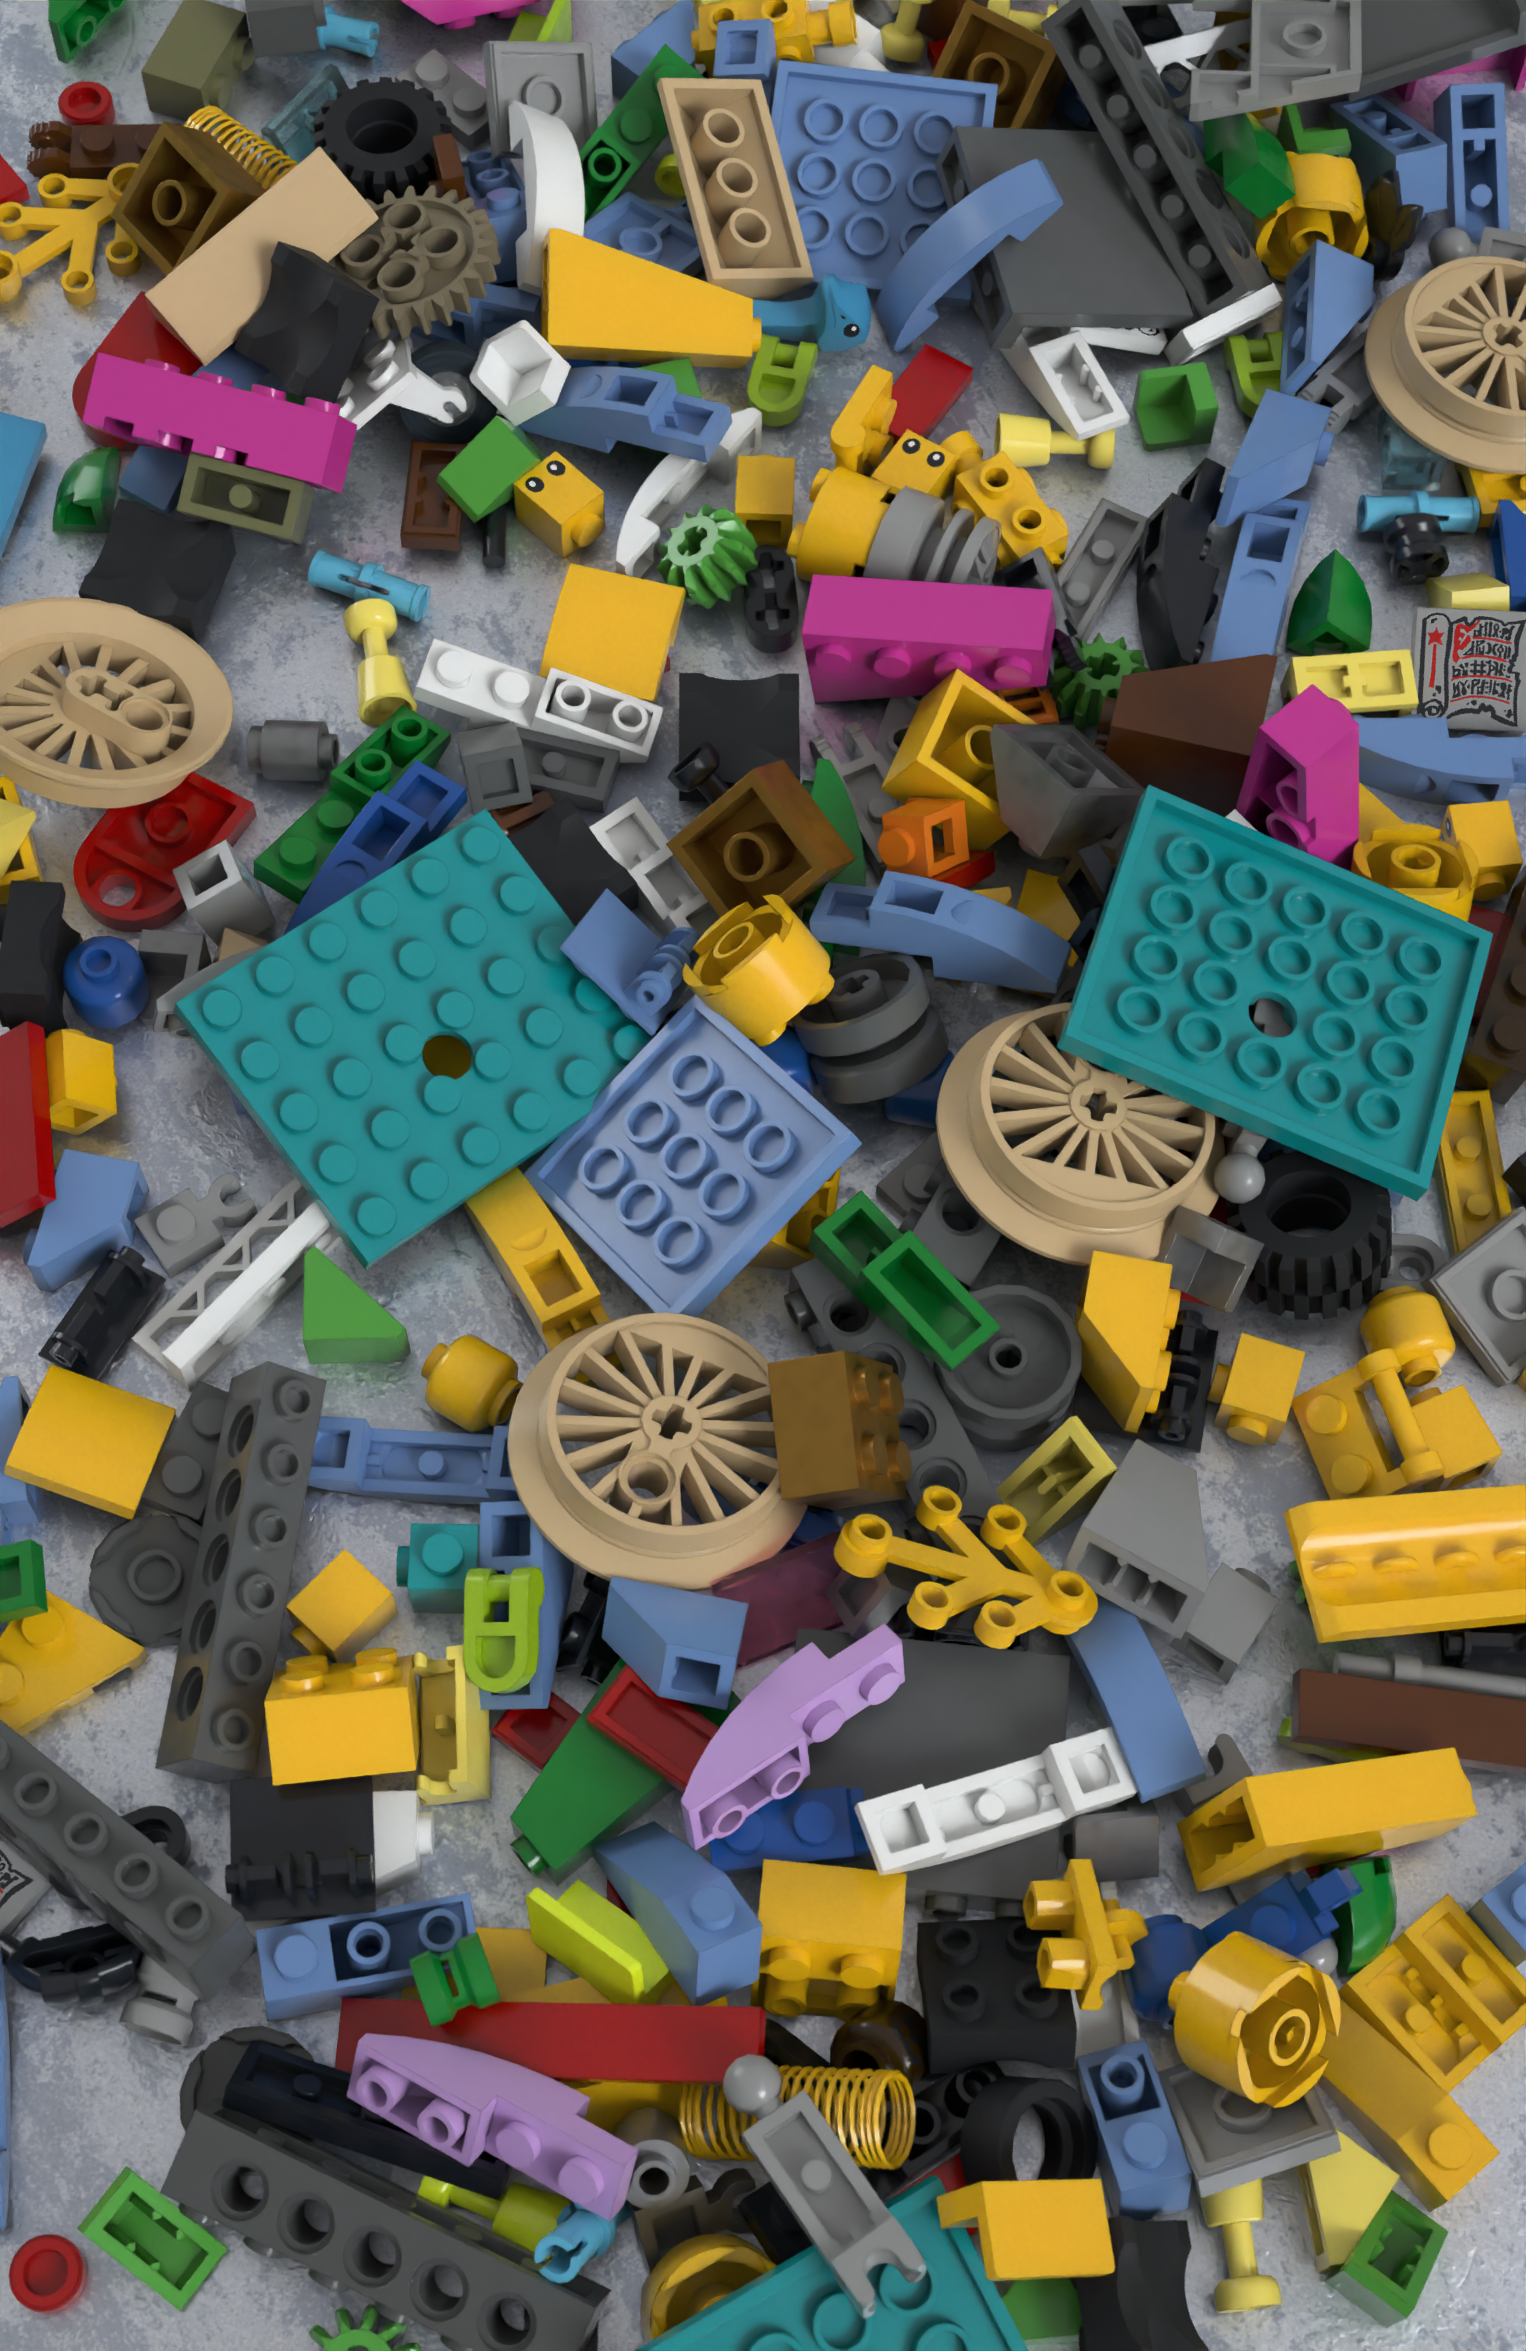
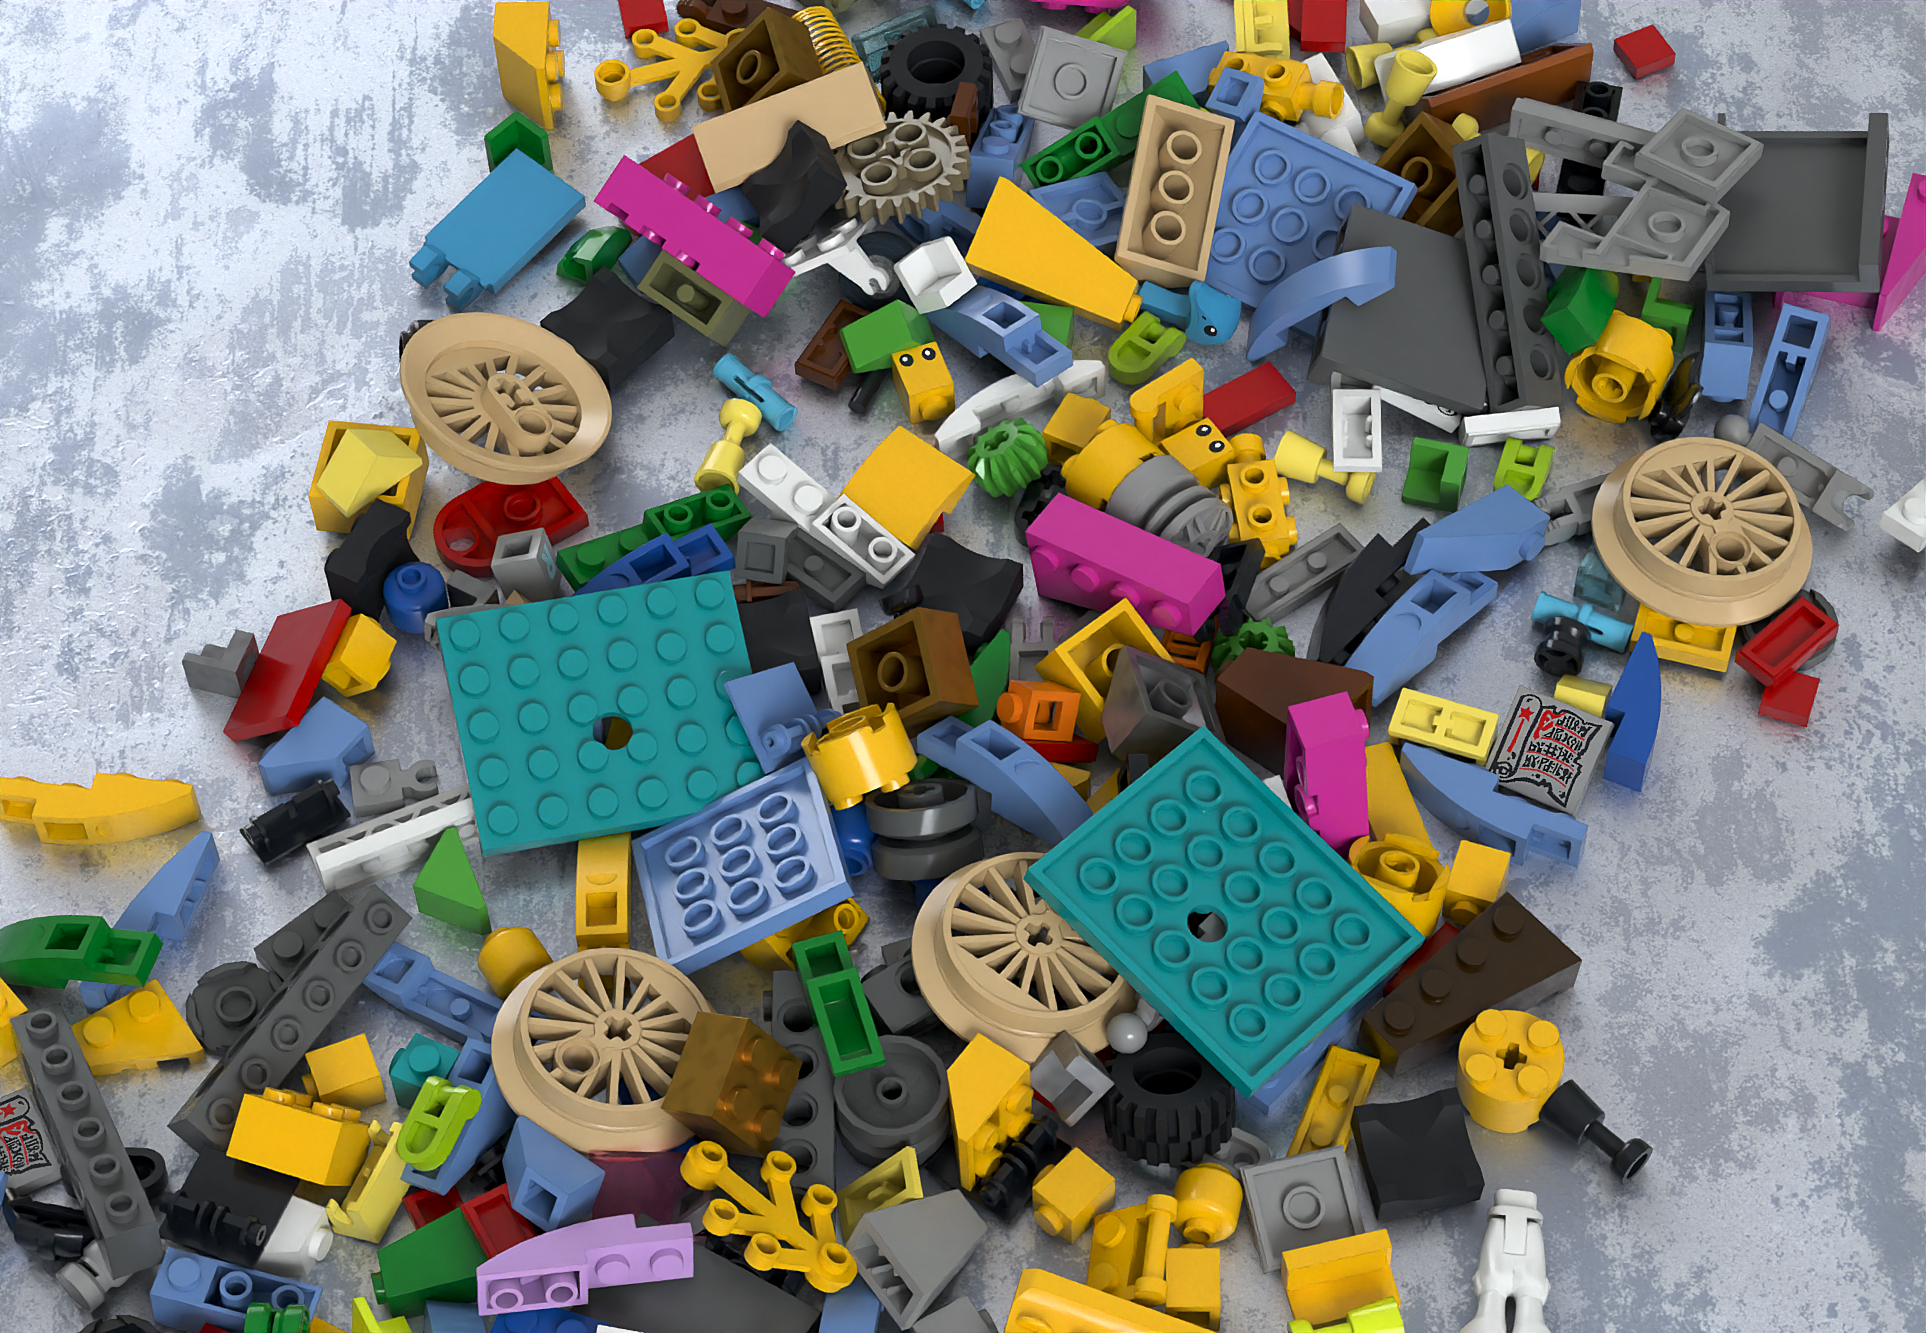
camera: 30 degrees right, 10 degrees down
yellow slope [4,1364,177,1520] -> none
flat silver brick [247,720,339,782] -> none
white slope [509,100,585,297] -> none
medium blue slope [1280,239,1376,396] -> none
green brick [1286,549,1372,656] -> none

